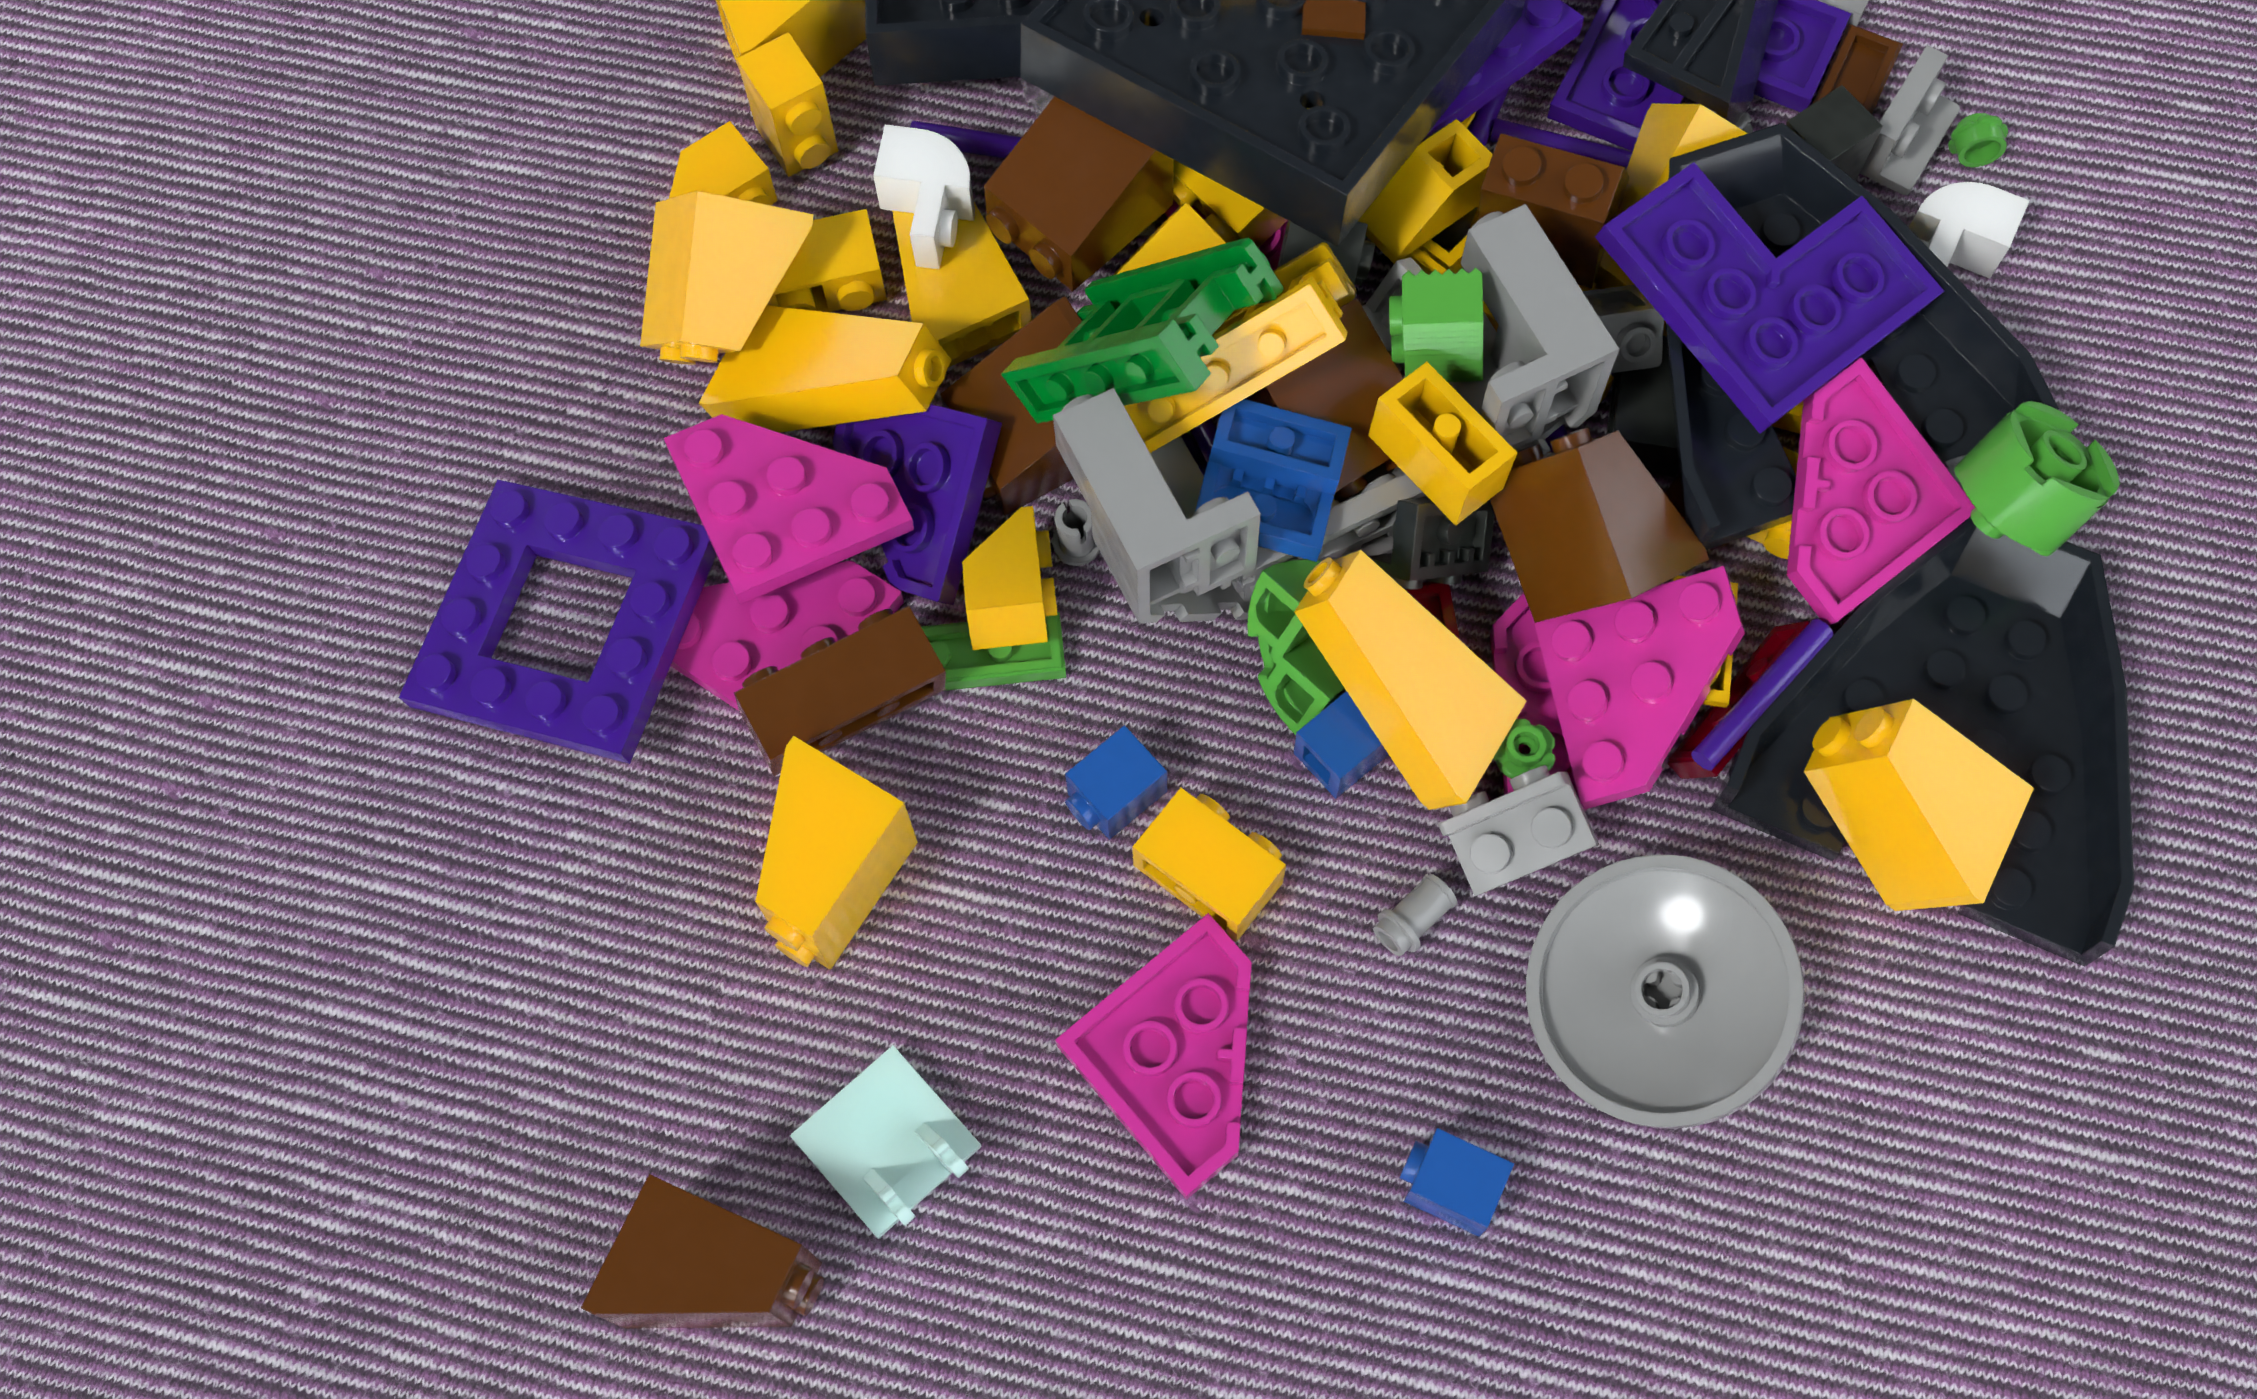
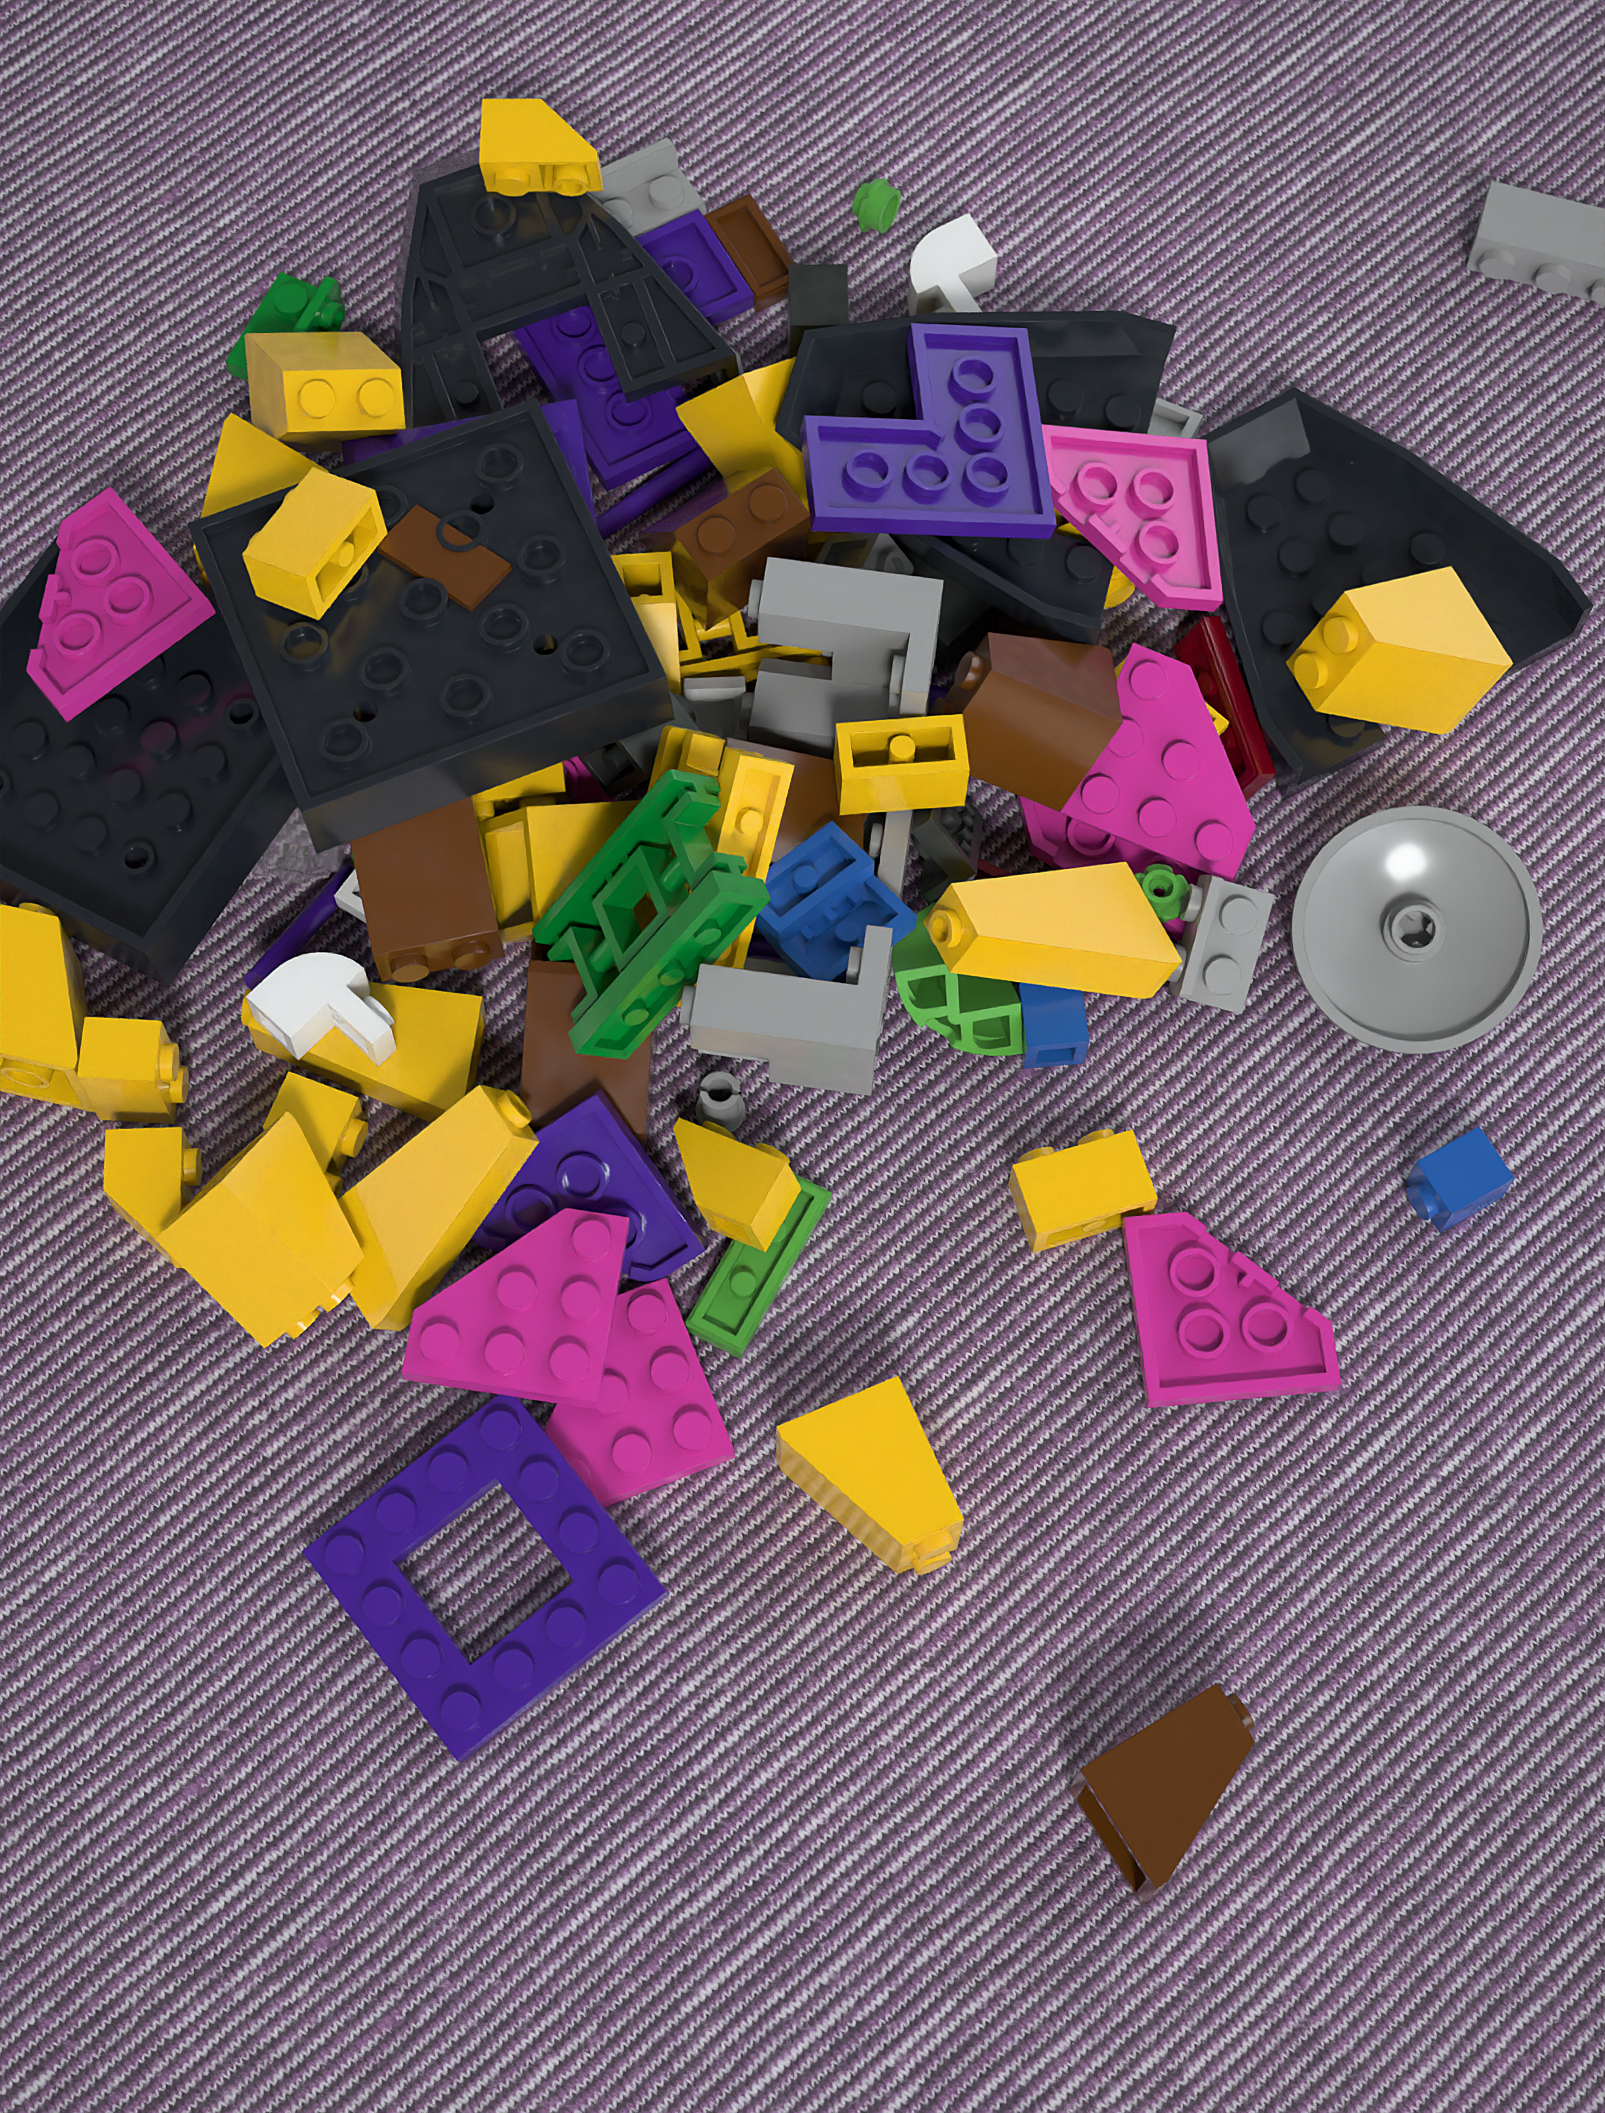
camera: 60 degrees left, 0 degrees up
reddish brown brick [734,606,946,776] -> none
light aqua plate [789,1045,982,1239] -> none
blue brick [1065,725,1167,840] -> none
light grey pin [1373,873,1457,956] -> none
bright green brick [1389,267,1483,382] -> none
dark purple bar [1691,619,1833,770] -> none
light grey bracket [1860,45,1960,195] -> none
bright green brick [1954,401,2120,556] -> none

